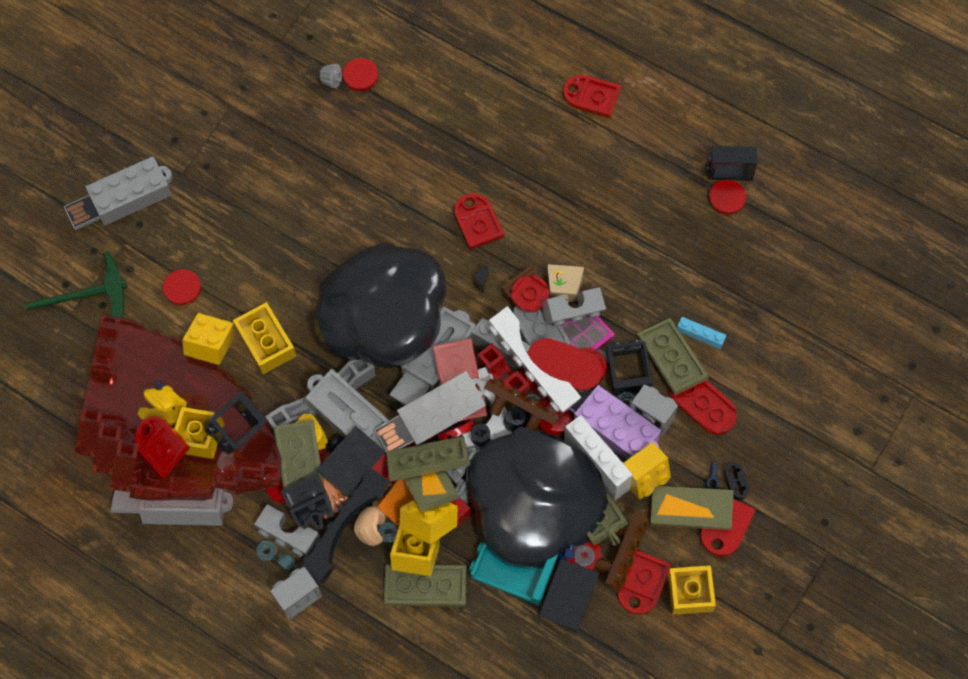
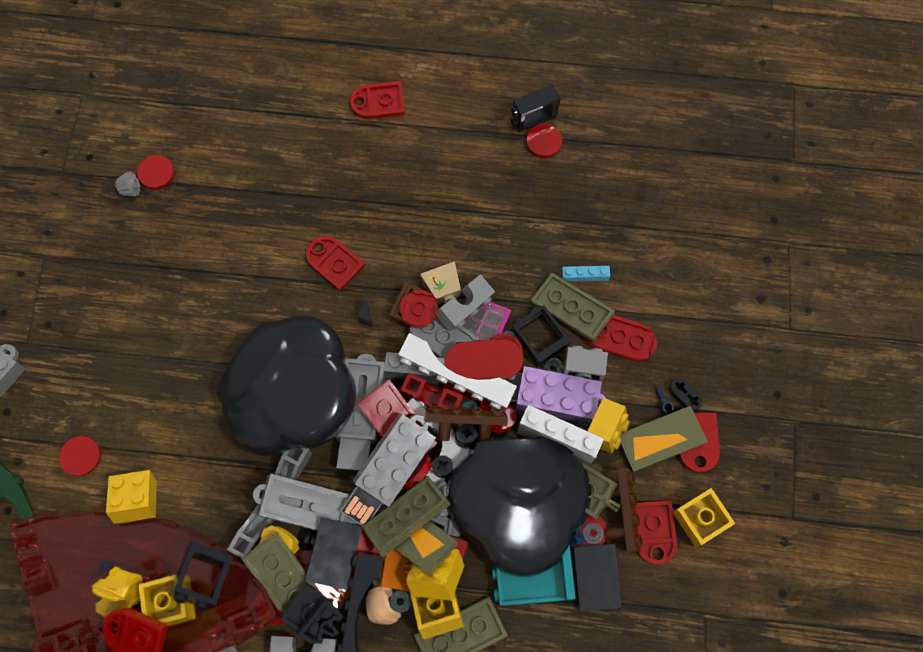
camera: 30 degrees left, 5 degrees up
yellow brick [233,302,296,374] -> none

